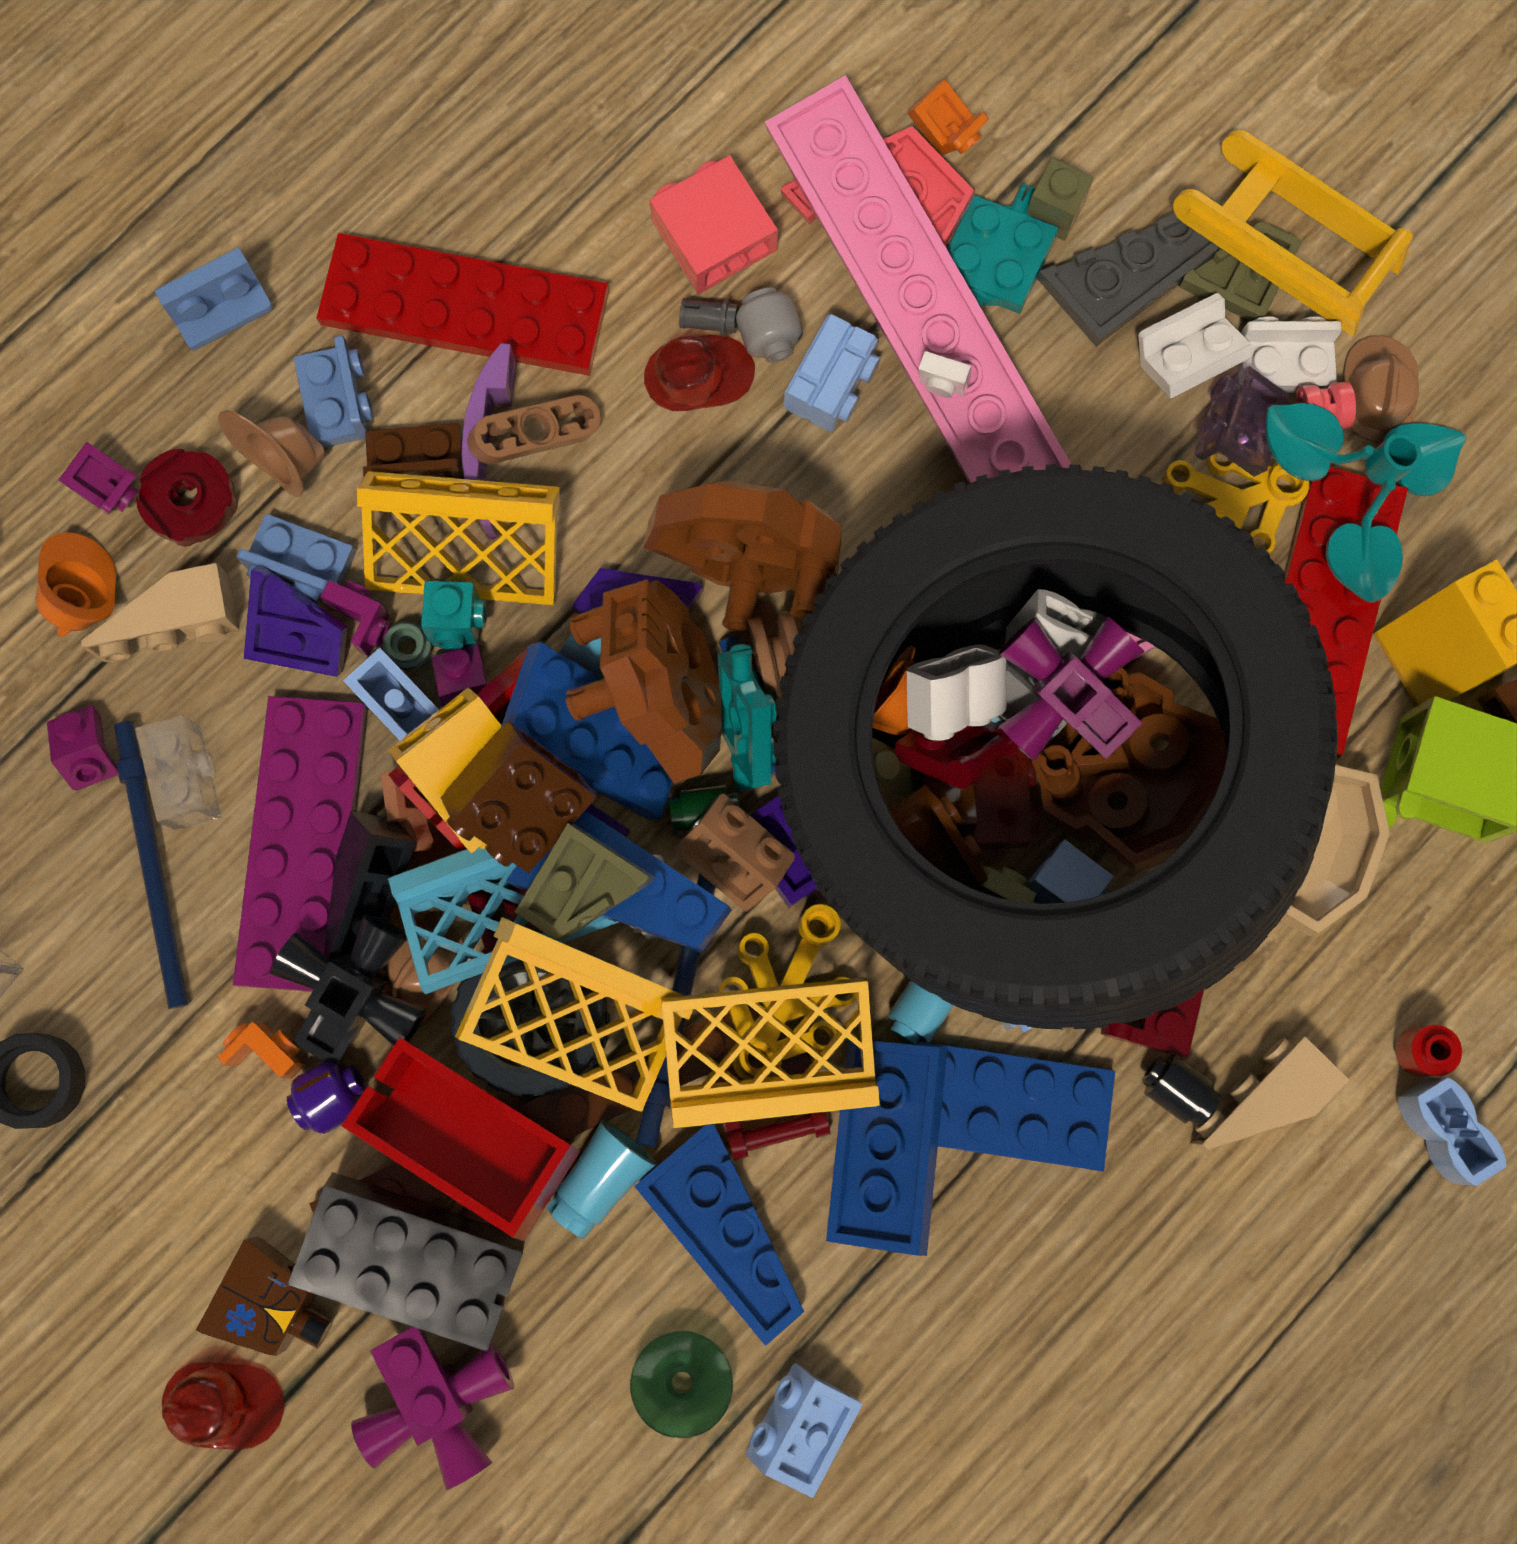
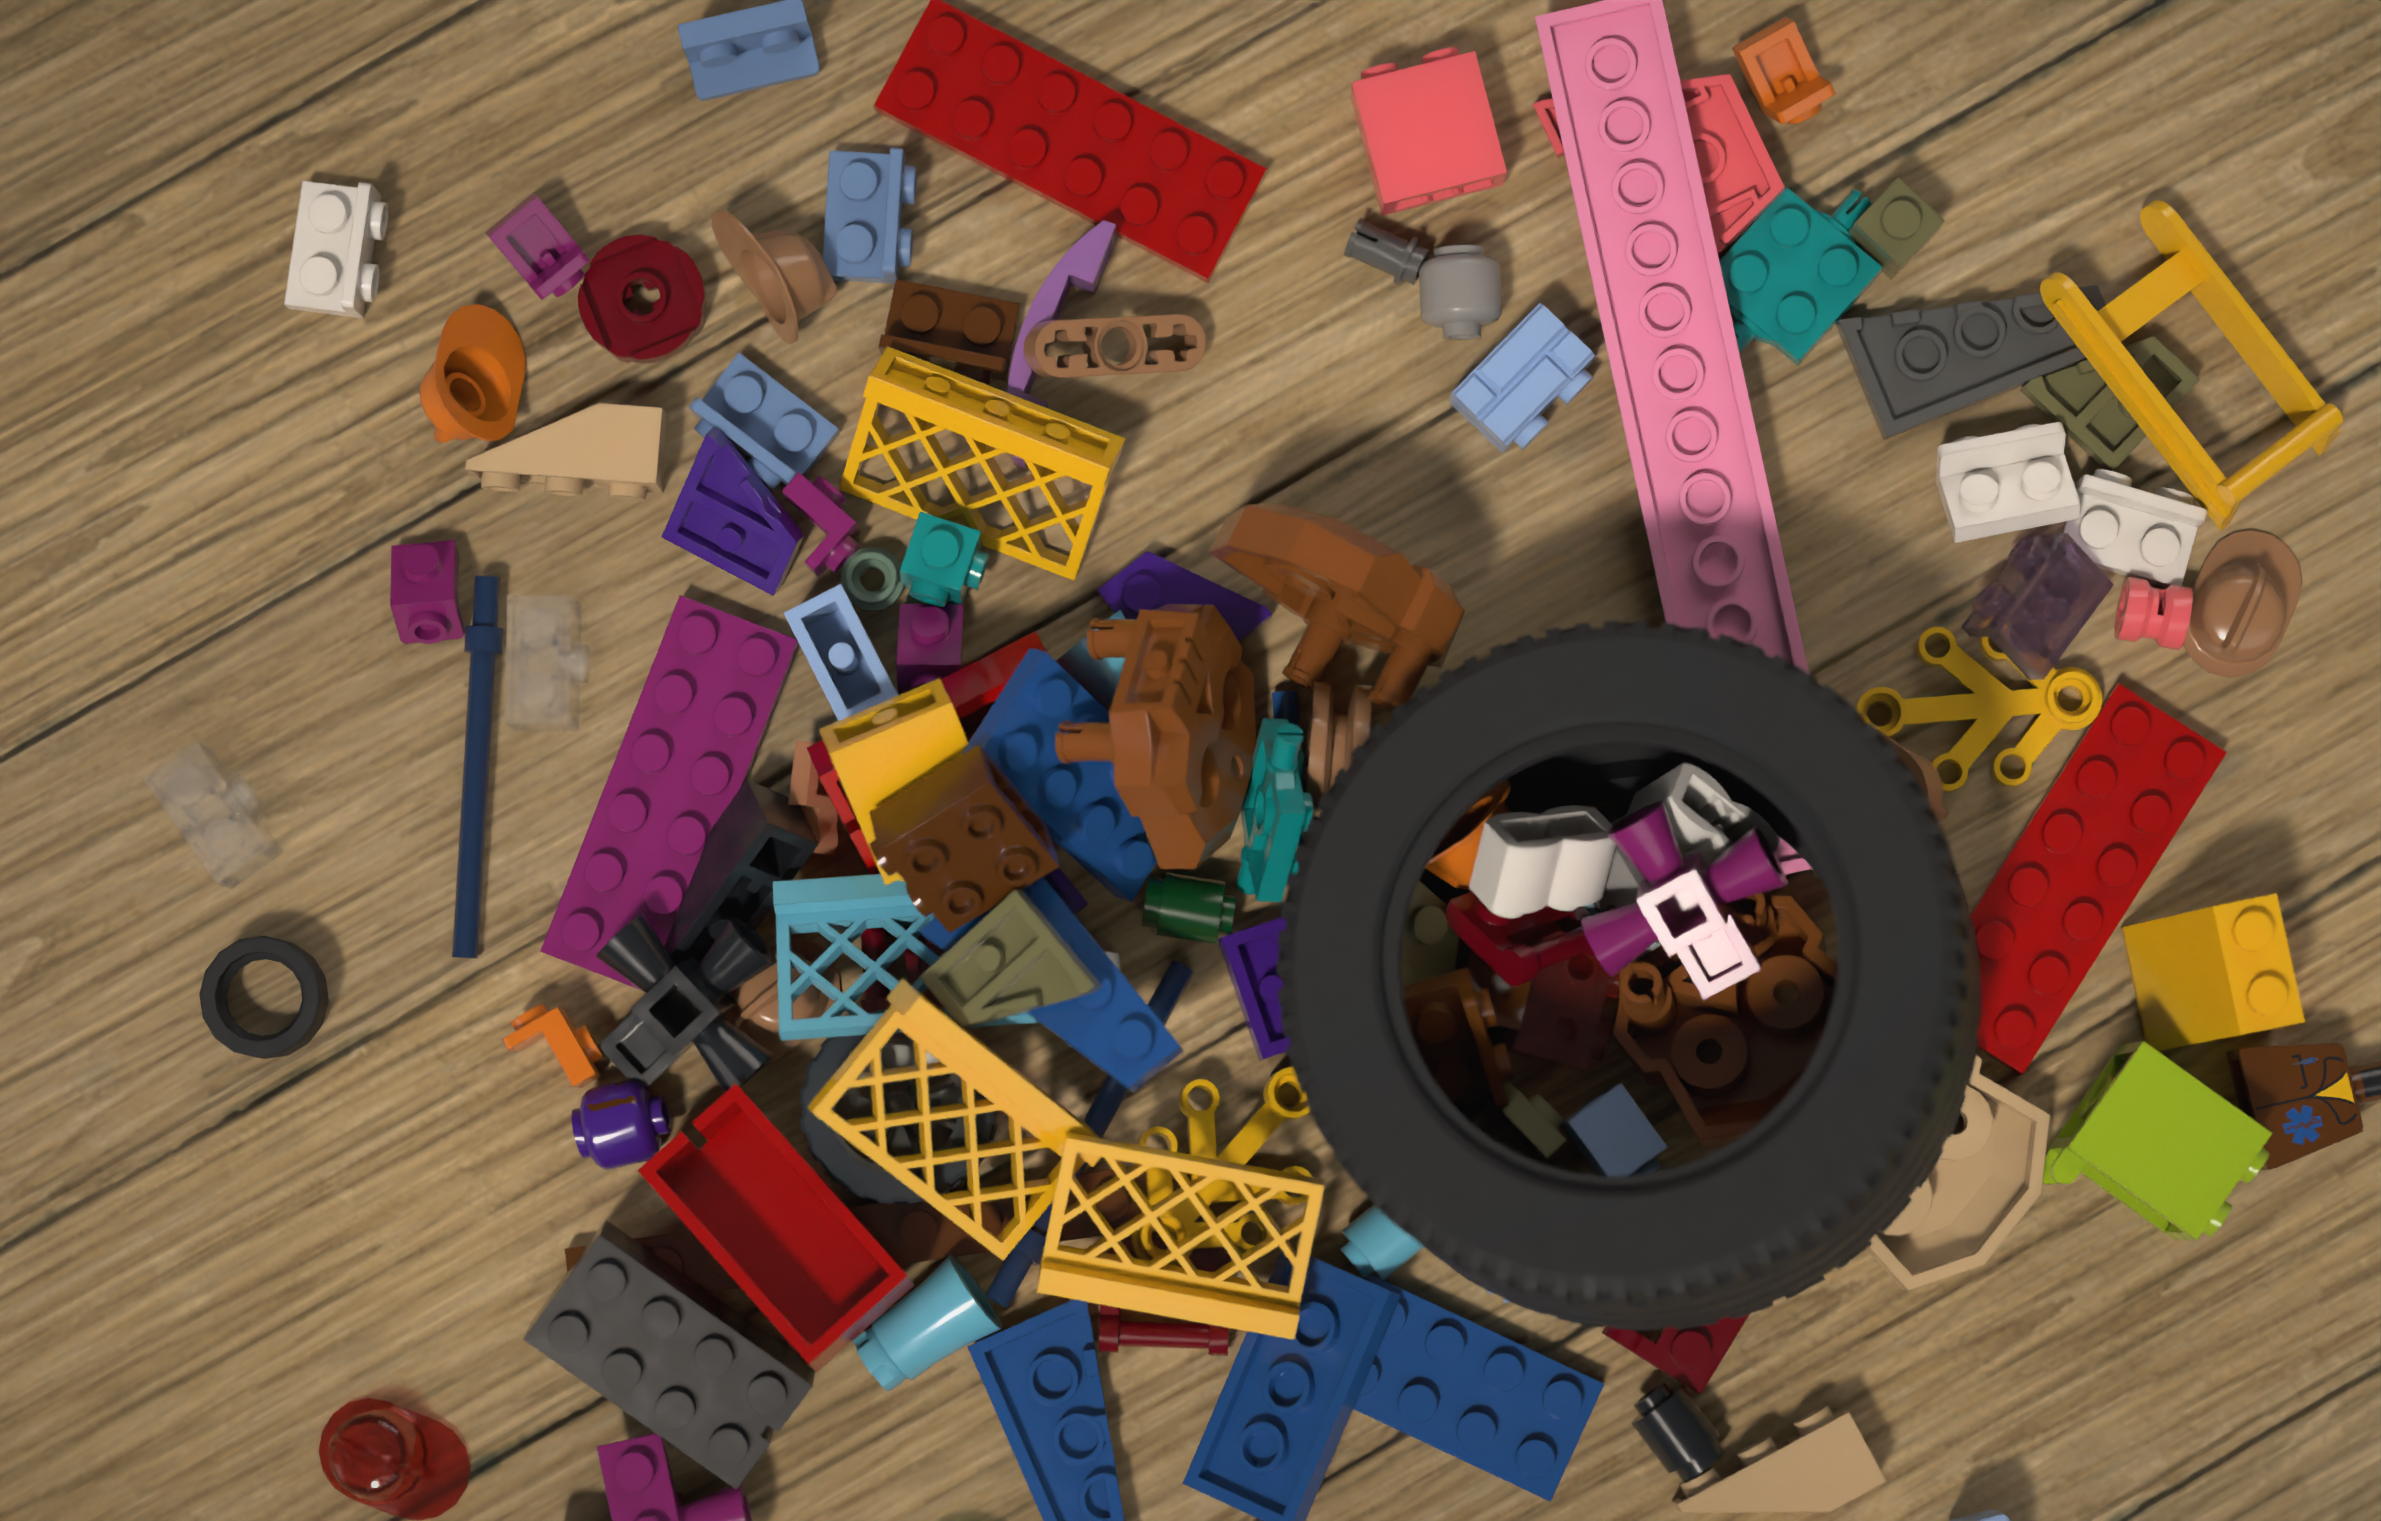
camera: 20 degrees right, 5 degrees up
reddish brown torso [196,1236,333,1356] -> none
clear red piece [644,335,755,411] -> none
medium nougat bracket [672,794,795,912] -> none
white plate [918,351,971,398] -> none
teal plant [1265,403,1466,603] -> none
red brick [1396,1025,1462,1077] -> none

